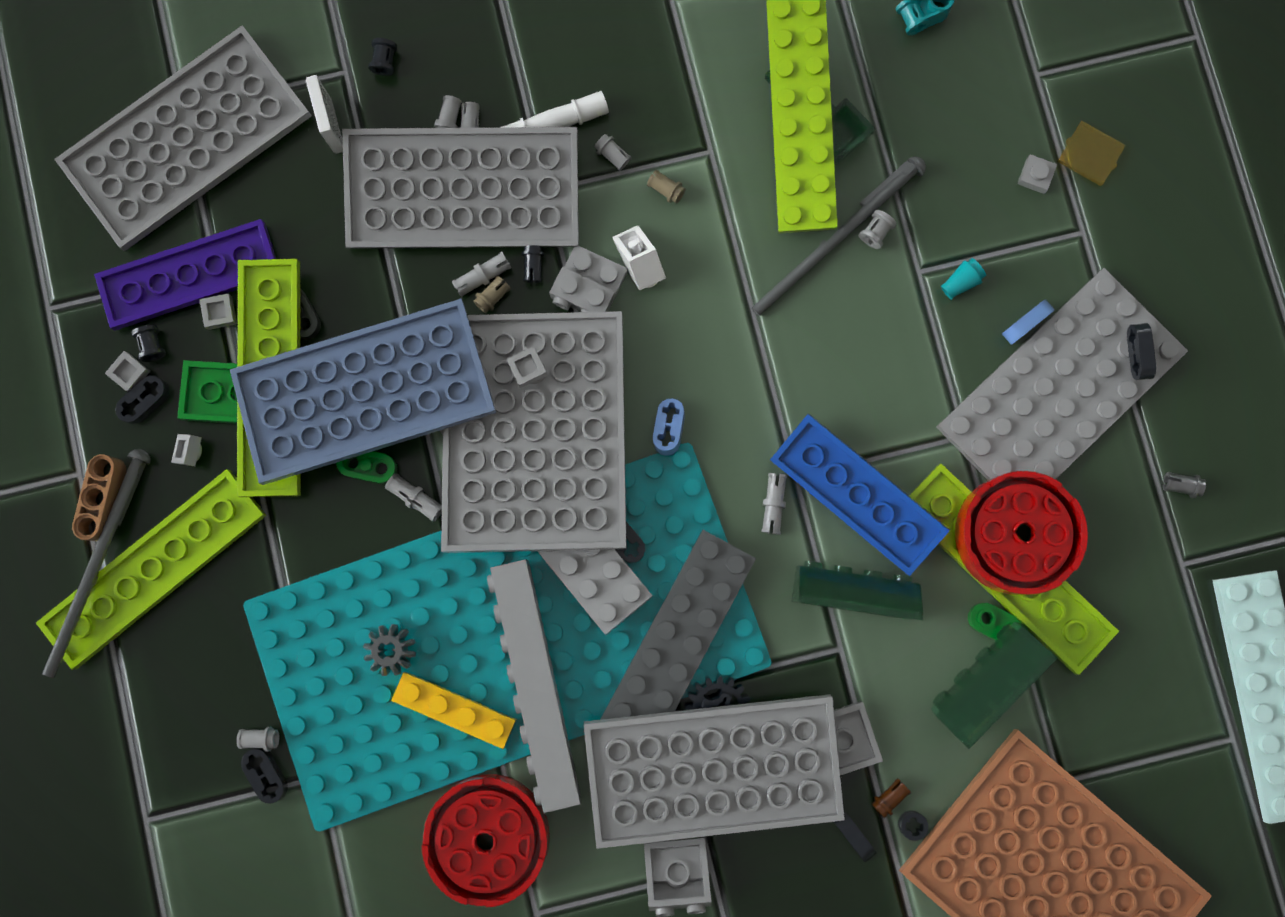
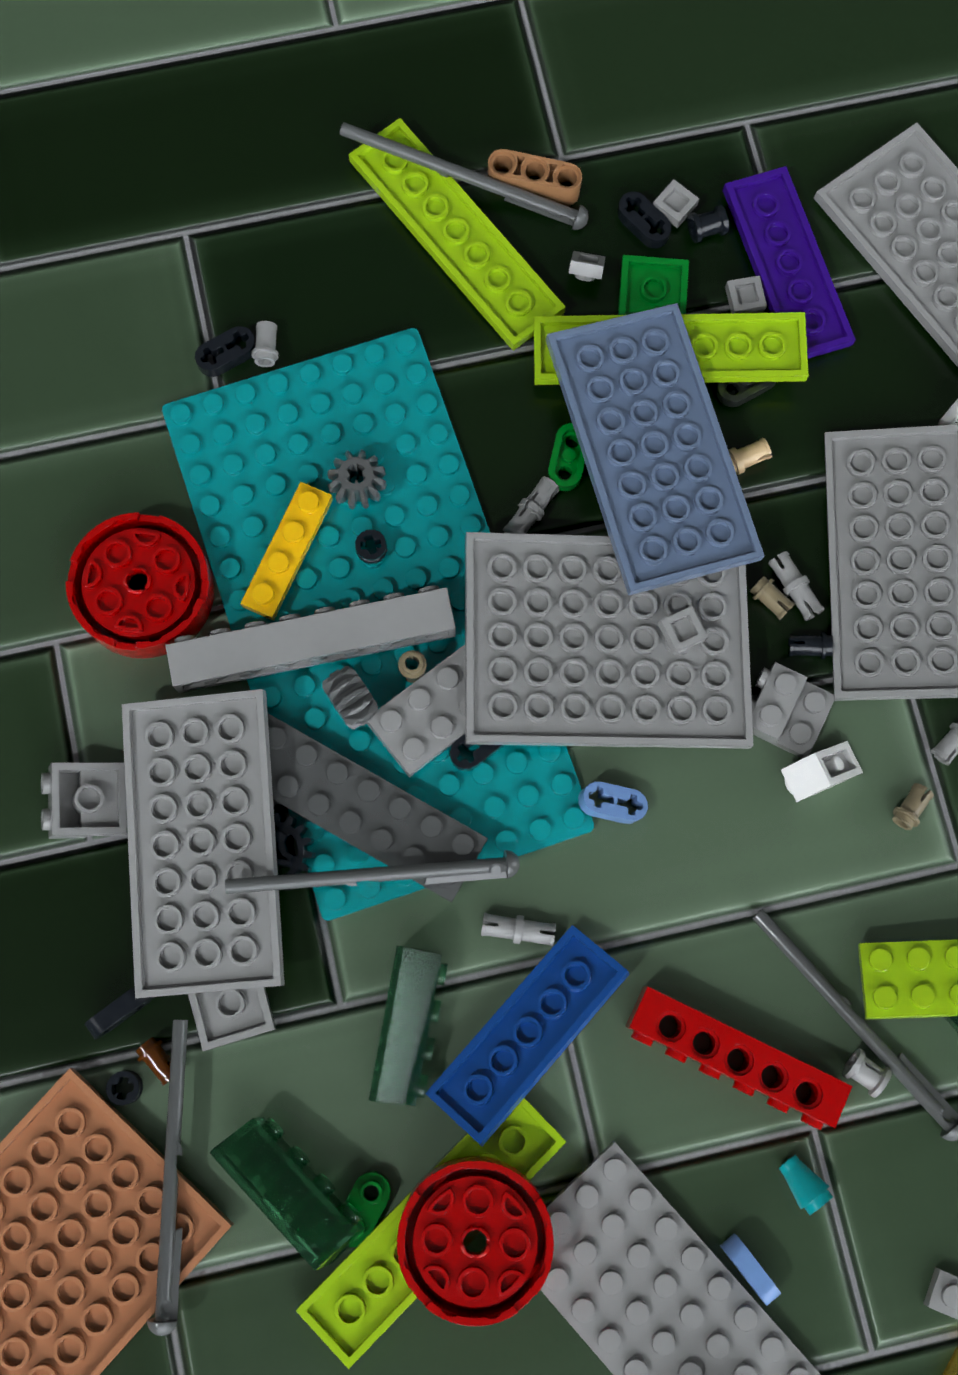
camera: 85 degrees right, 5 degrees down
none -> dark grey bar [147,1020,188,1336]
none -> dark grey bar [225,850,520,894]
none -> dark grey gear [322,666,378,729]
none -> black bush [355,530,387,564]
none -> dark tan pin [398,650,427,683]
none -> red brick [625,986,853,1130]
none -> tan pin [728,438,772,475]

